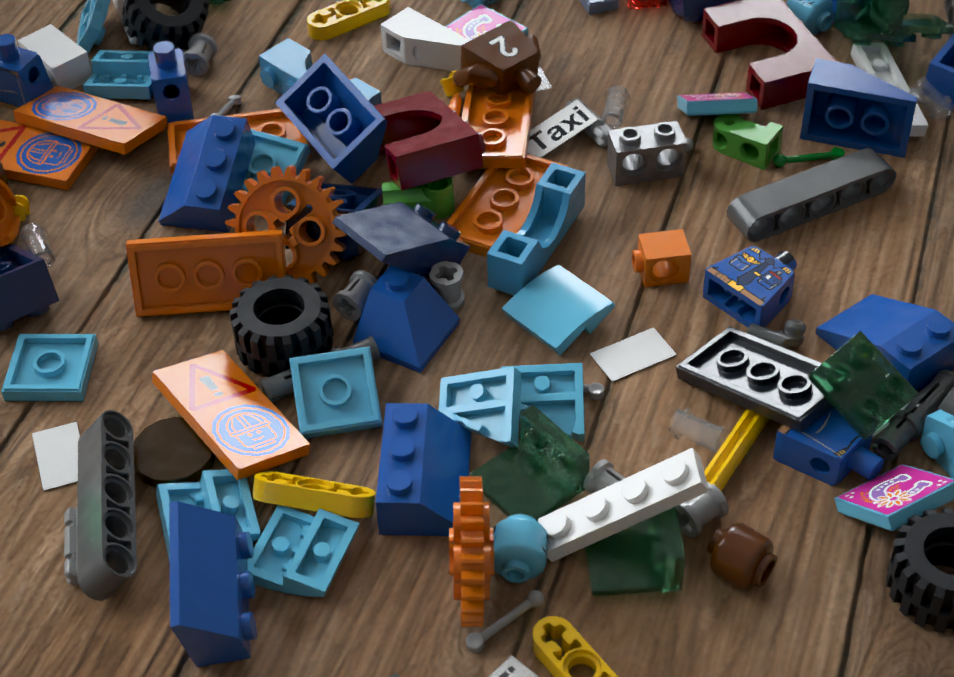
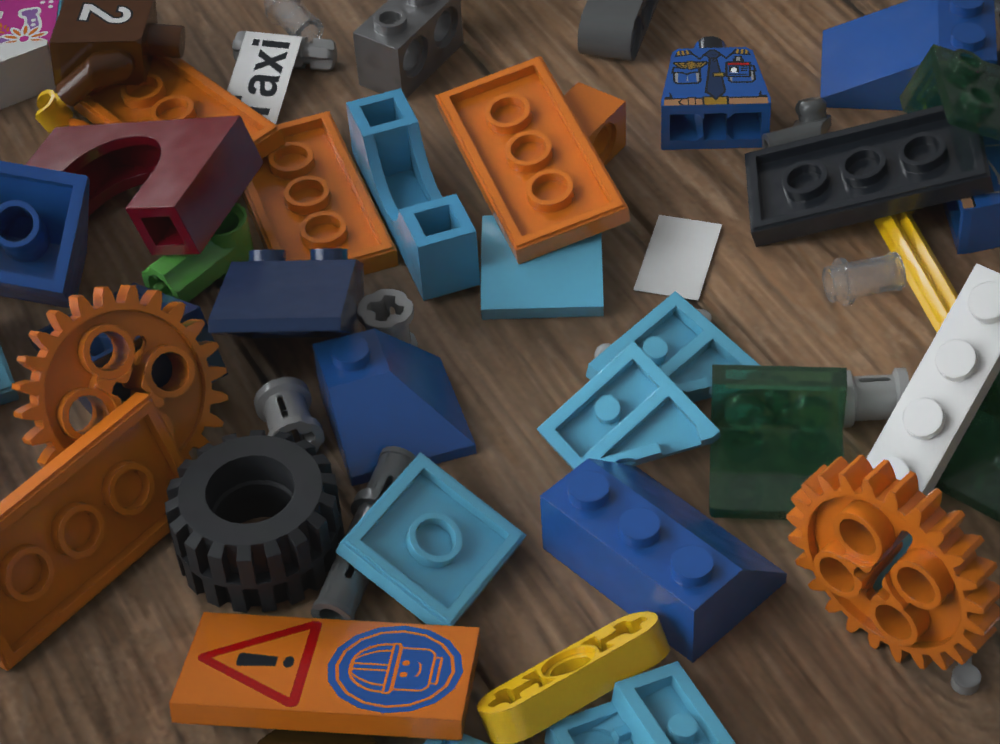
camera: 45 degrees left, 0 degrees up
none -> orange tile [435,56,630,265]

